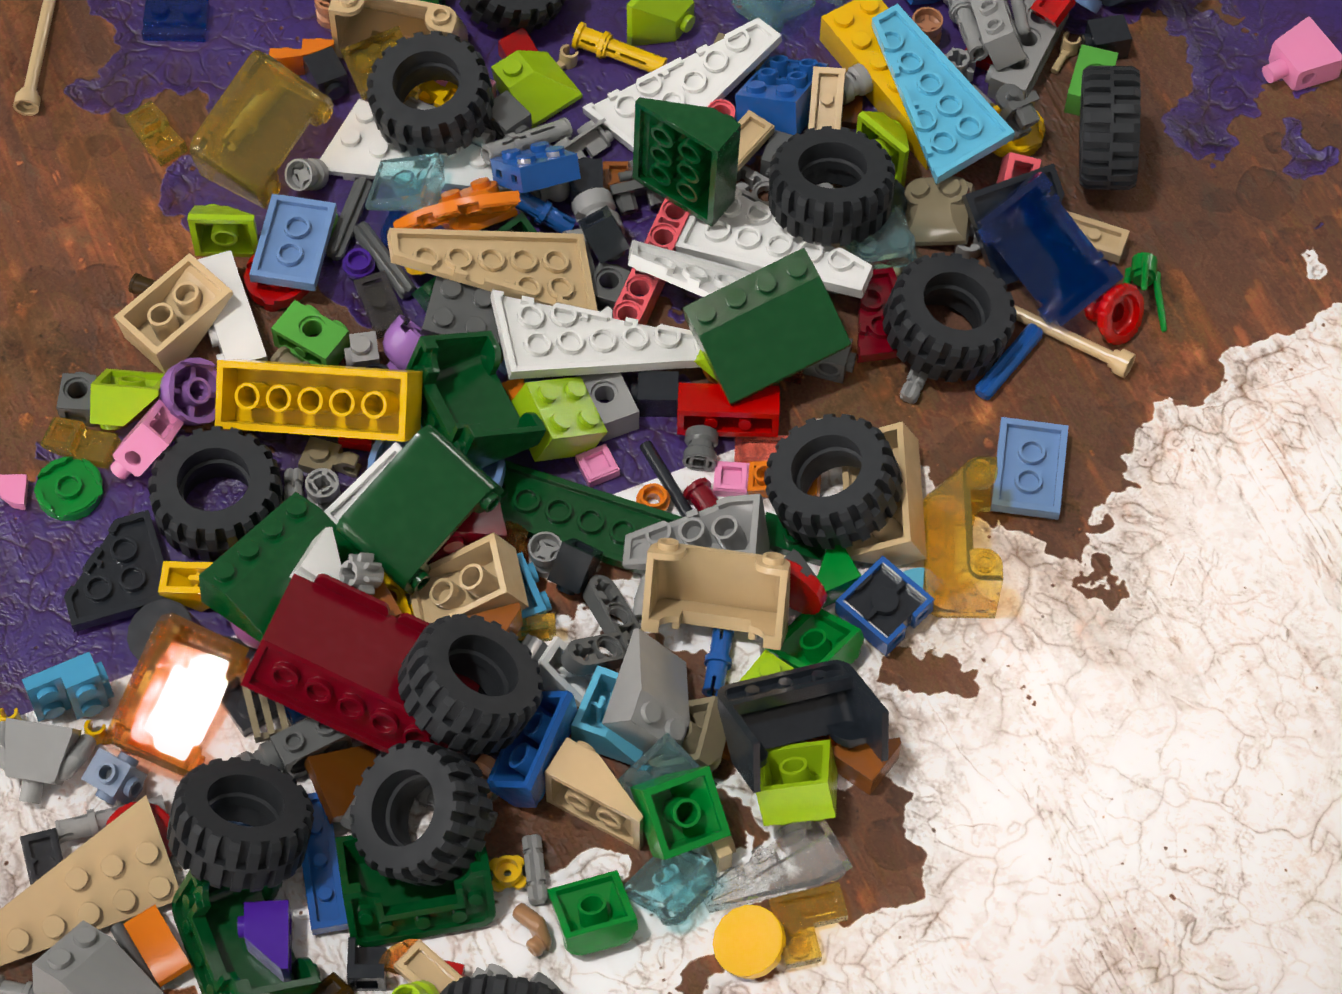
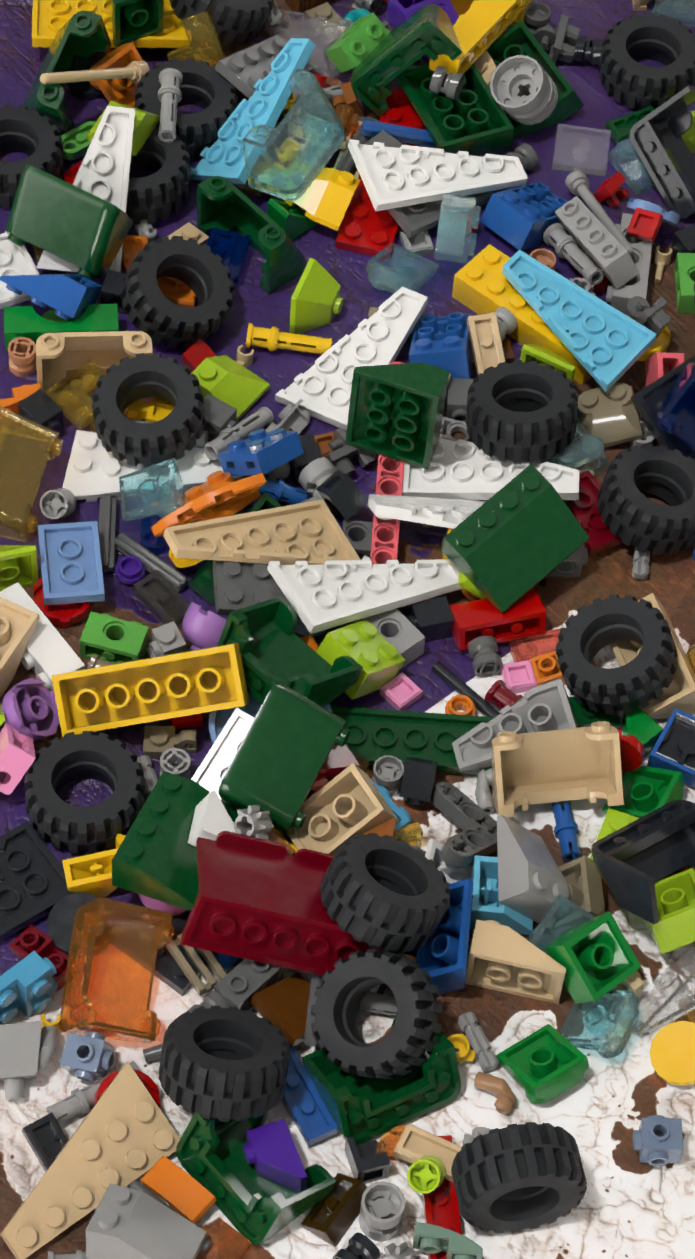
camera: 20 degrees left, 5 degrees down
none -> dark red slope [8,925,81,991]

